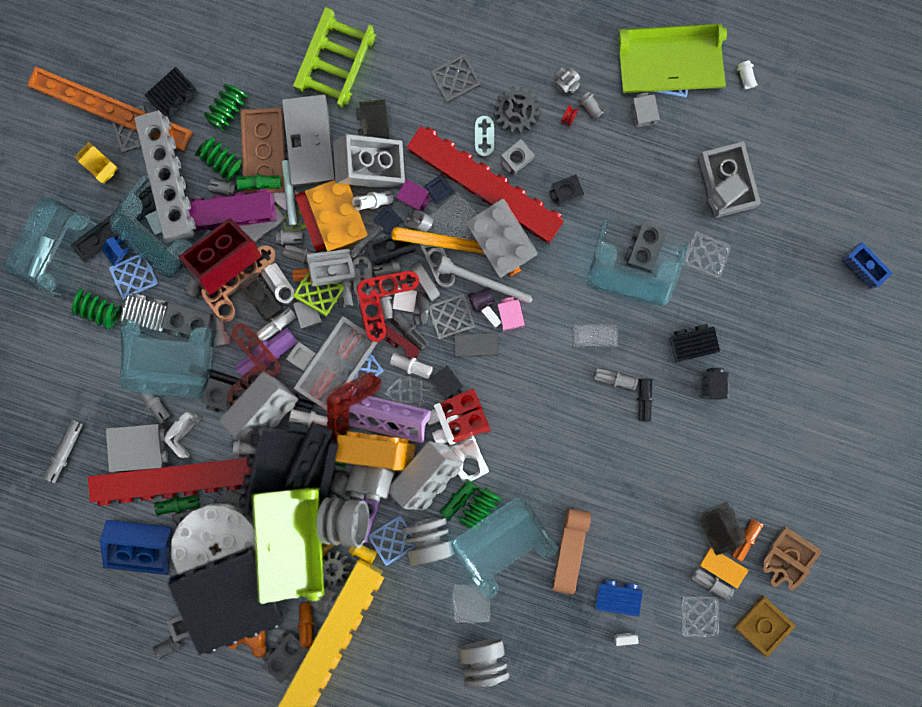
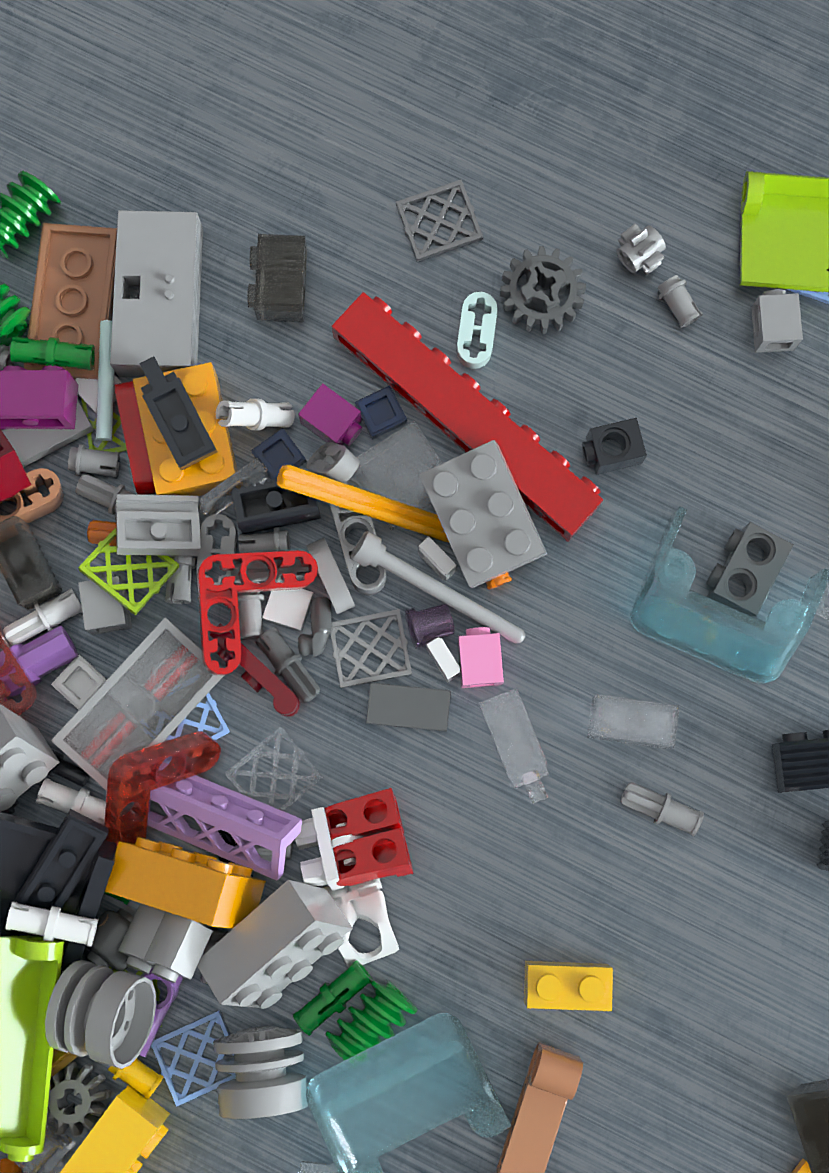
camera: 10 degrees right, 5 degrees down
white piece [260,263,296,306] -> none
lime fence [293,7,376,109] -> none
light grey brick [333,134,405,189] -> none
white axle [390,353,433,379] -> none
black brick [430,365,463,399] -> none
light grey brick [500,139,535,175] -> none
red bush [561,105,579,127] -> none
black axle [637,379,654,422] -> none
none -> white pin [6,901,98,947]
none -> black hinge [139,356,217,470]
none -> white tile [418,536,457,580]
none -> clear hinge [479,688,549,804]
none -> yellow brick [524,961,613,1011]

